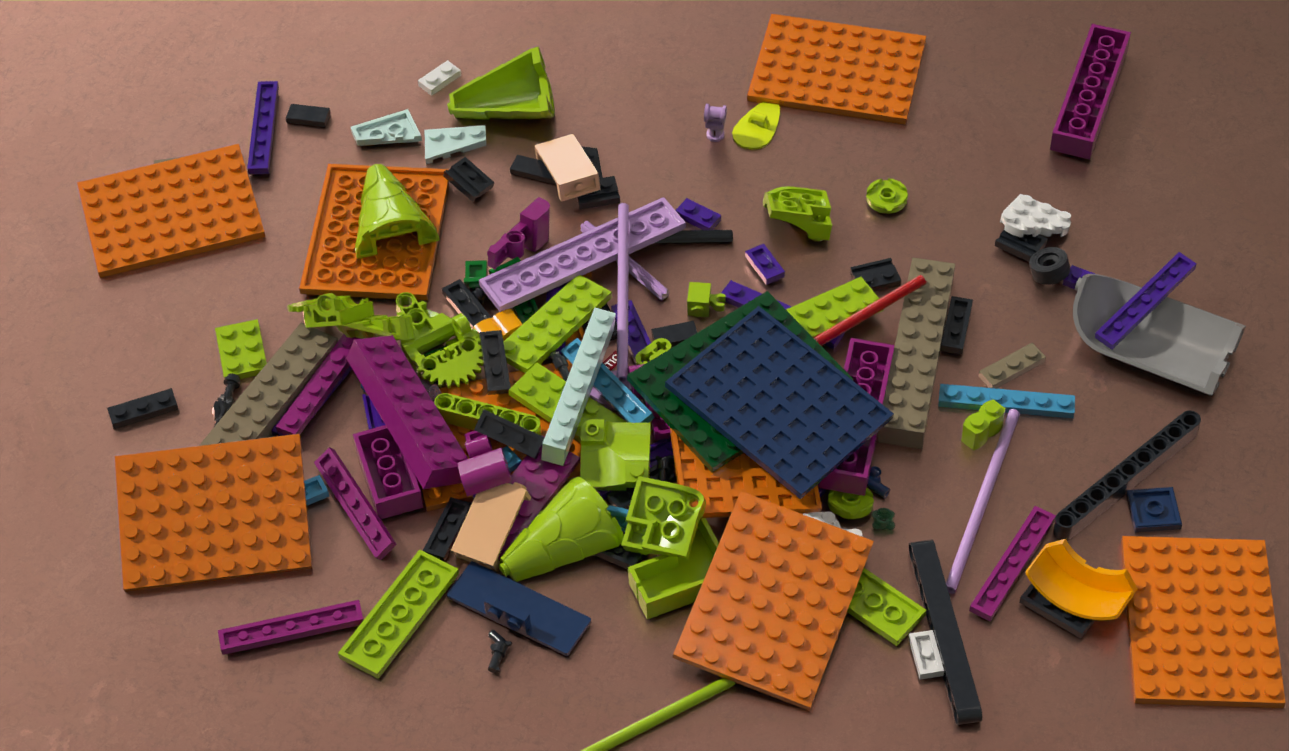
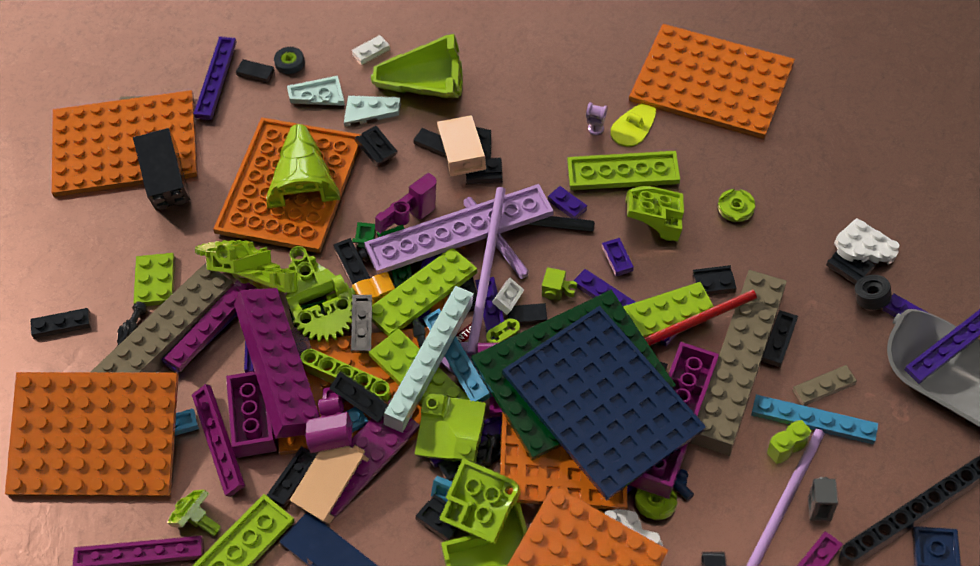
camera: 10 degrees right, 5 degrees up
lime cone [498,477,624,582] -> none
clear green plate [872,508,895,530] -> none
magenta brick [1050,24,1131,159] -> none
none -> black brick [133,128,191,210]
none -> lime piece [167,490,221,536]
none -> black bush [274,46,305,74]
none -> white plate [492,278,524,315]
none -> lime plate [567,151,680,190]
none -> dark grey brick [808,477,838,521]

